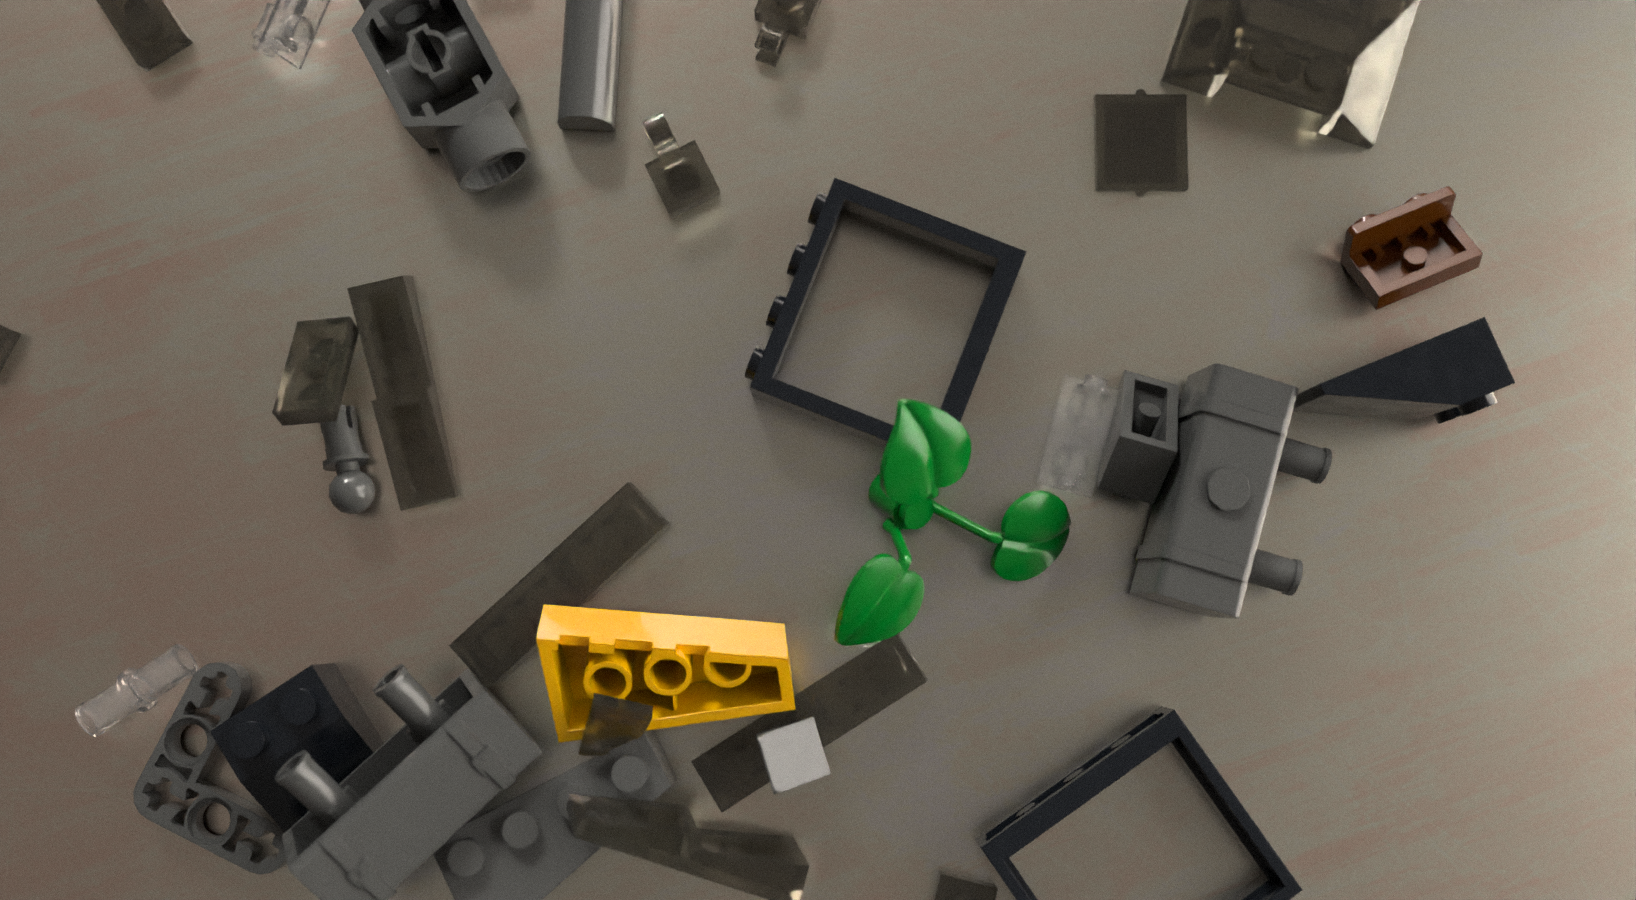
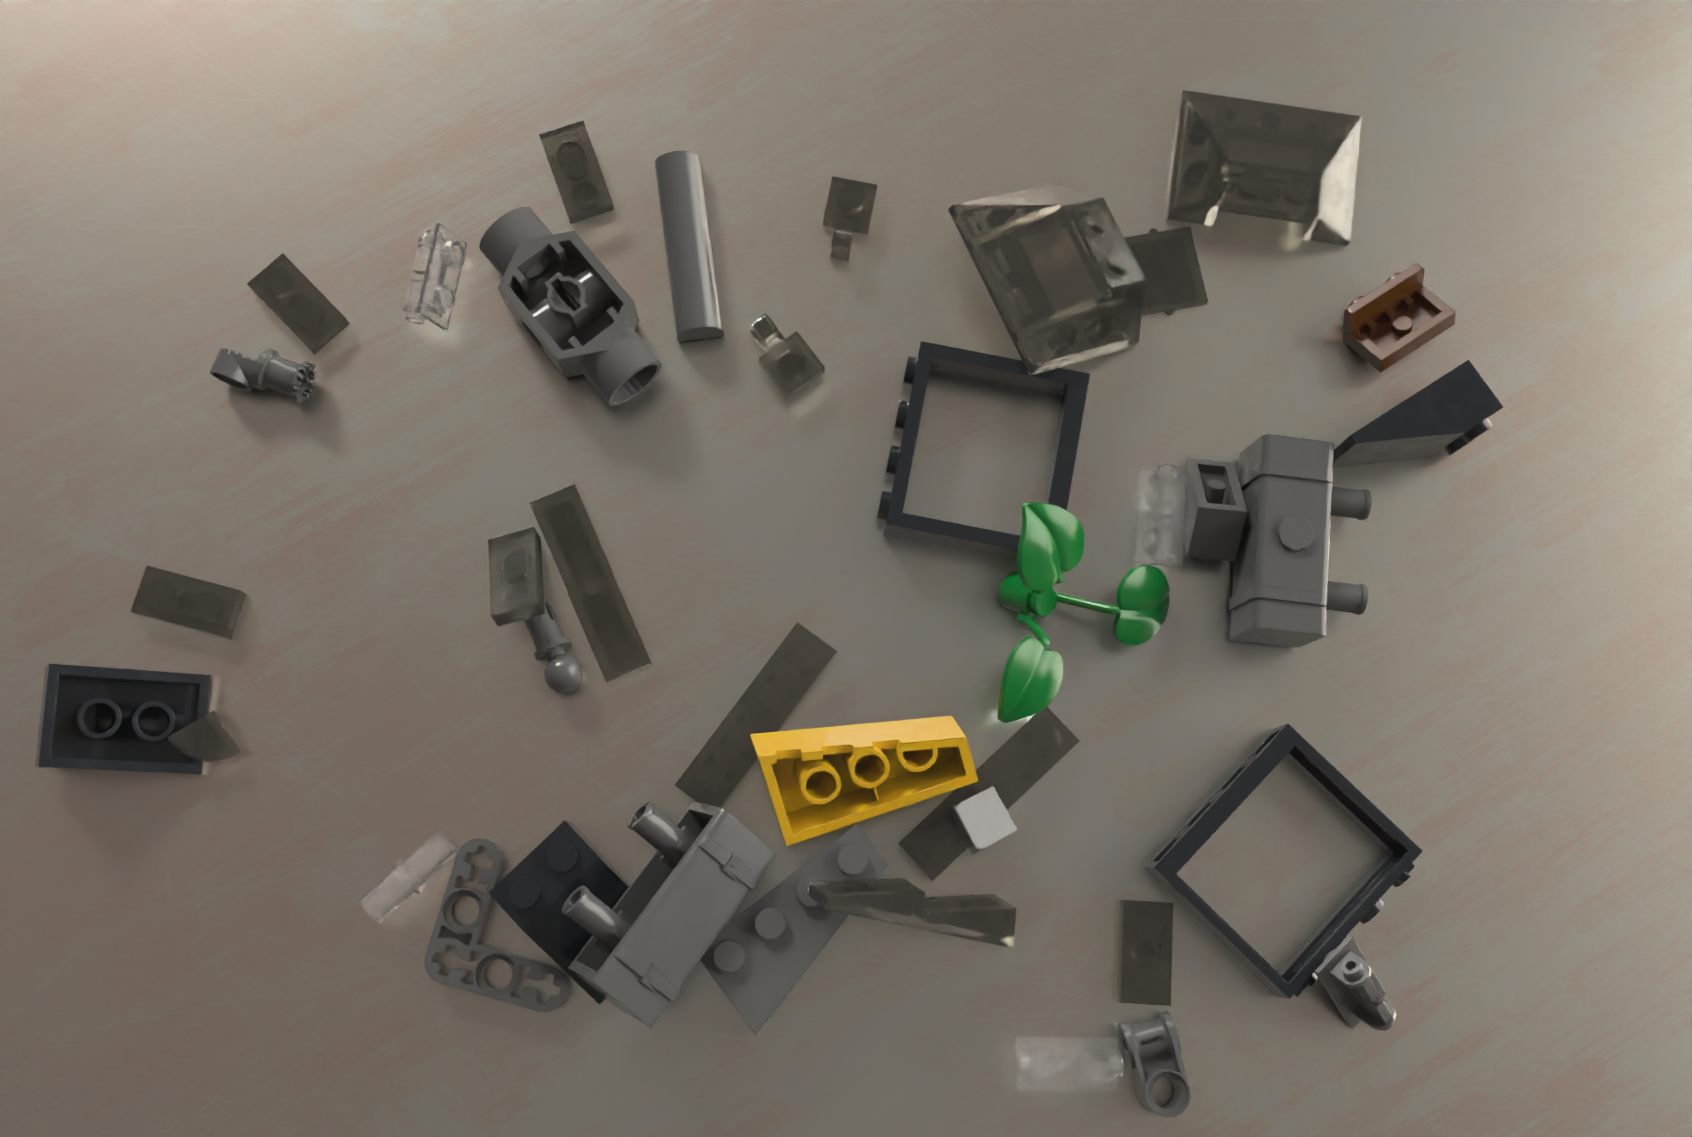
camera: 20 degrees left, 5 degrees down
clear smoke tile [578,693,653,756] -> none
none -> dark grey connector [210,348,317,404]
none -> clear smoke slope [948,183,1145,376]

